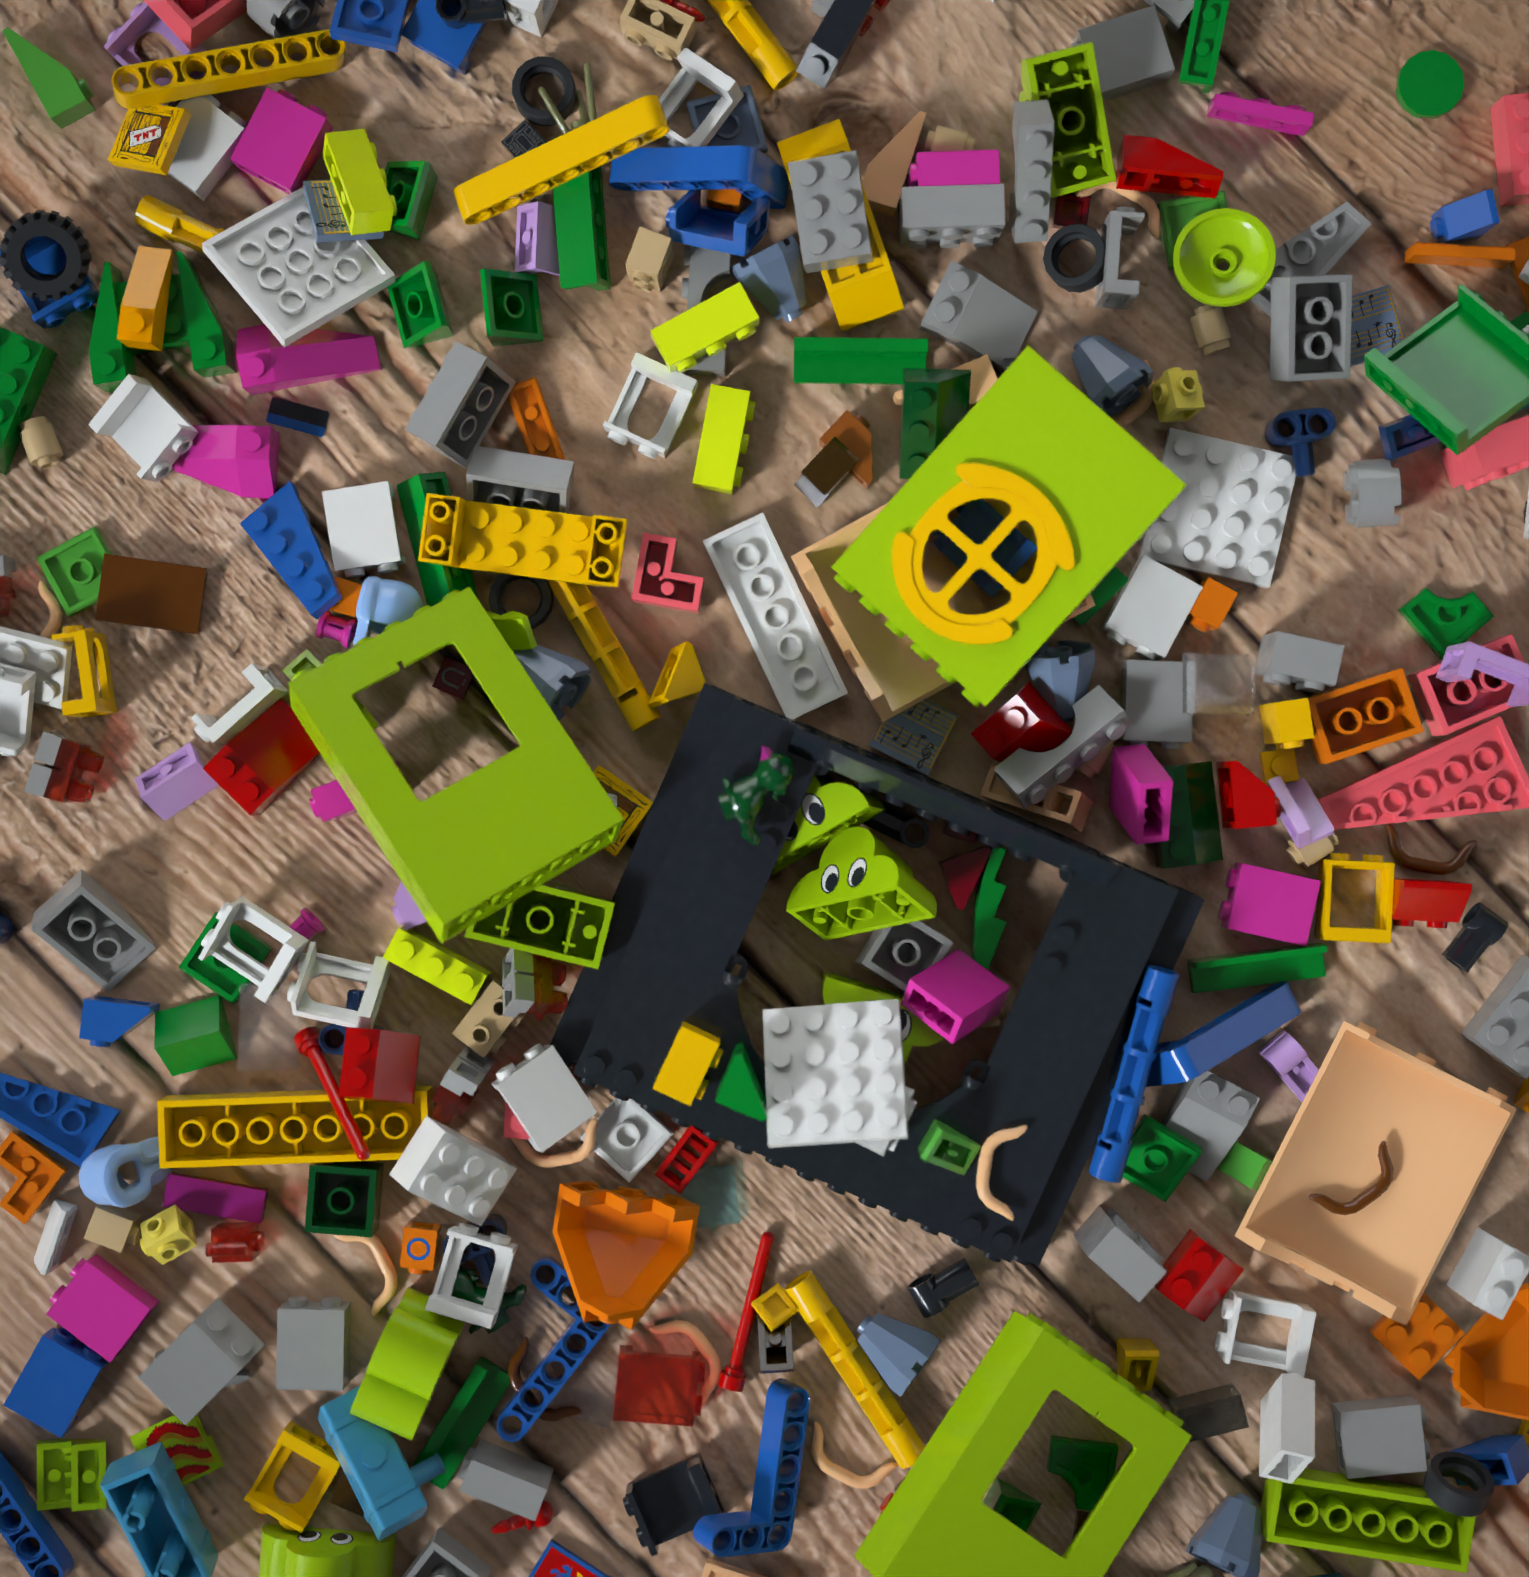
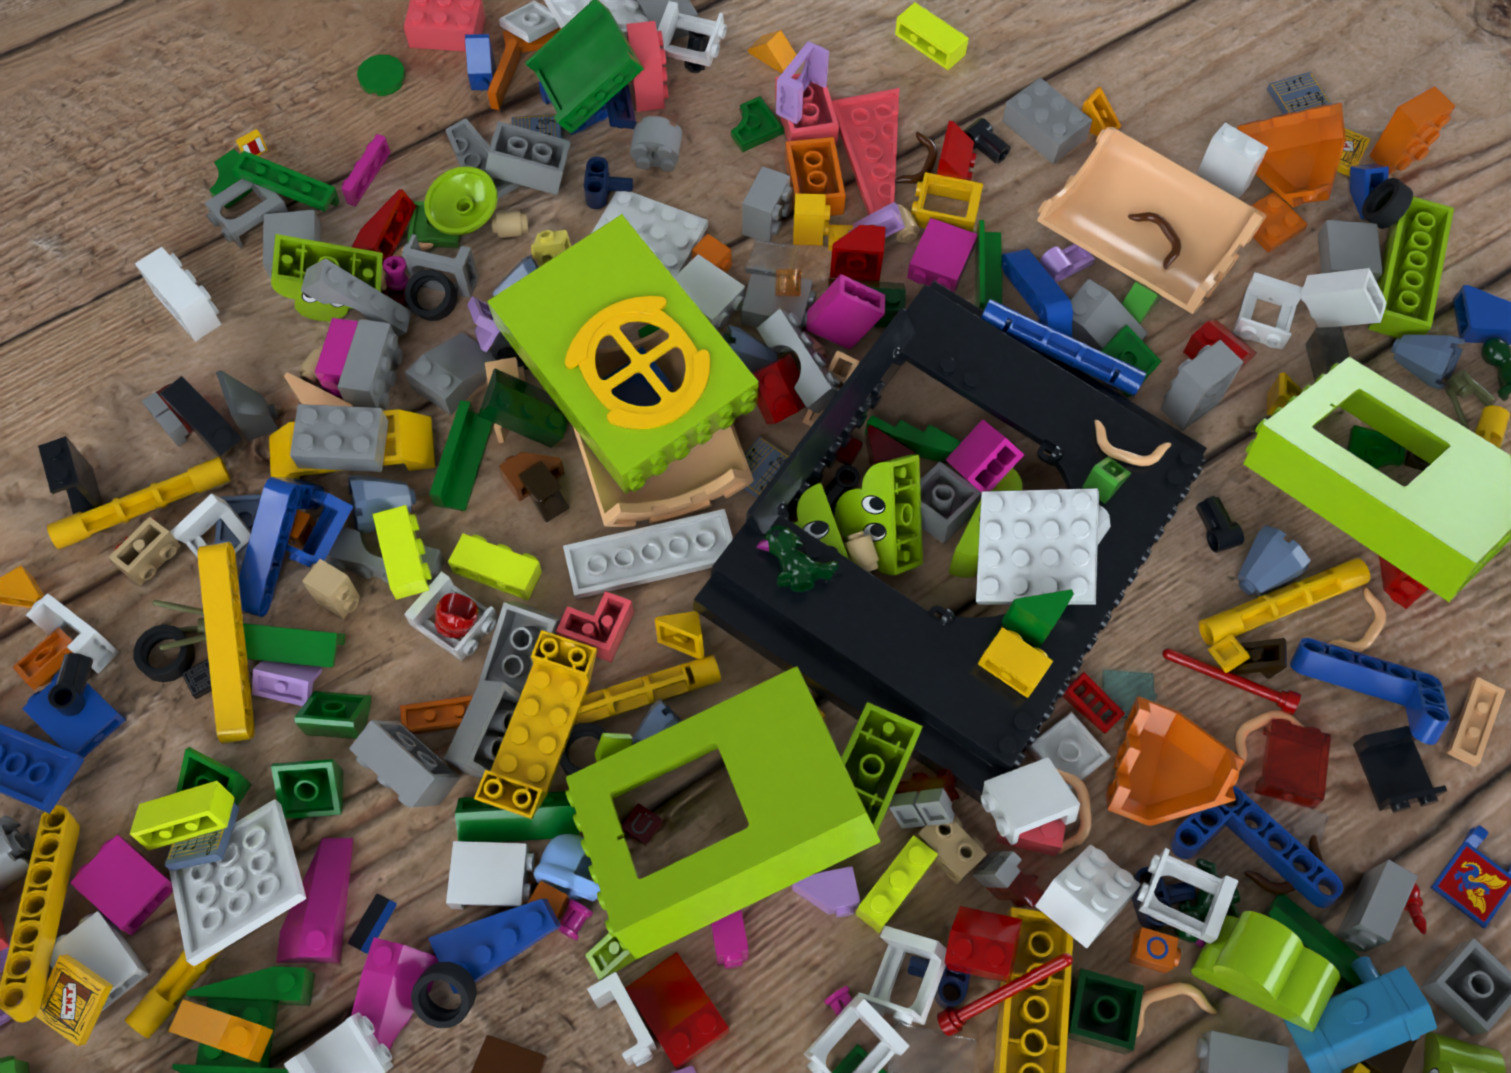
camera: 80 degrees left, 25 degrees down
none -> dark grey slope [216,370,279,441]
none -> dark pink bush [383,256,409,291]
none -> black tyre [411,962,477,1028]
none -> red hair [435,593,478,639]
none -> lavender panel [467,296,500,352]
none -> light grey slope [478,601,562,694]
none -> clear orange brick [775,269,802,297]
none -> tan brick [844,531,879,572]

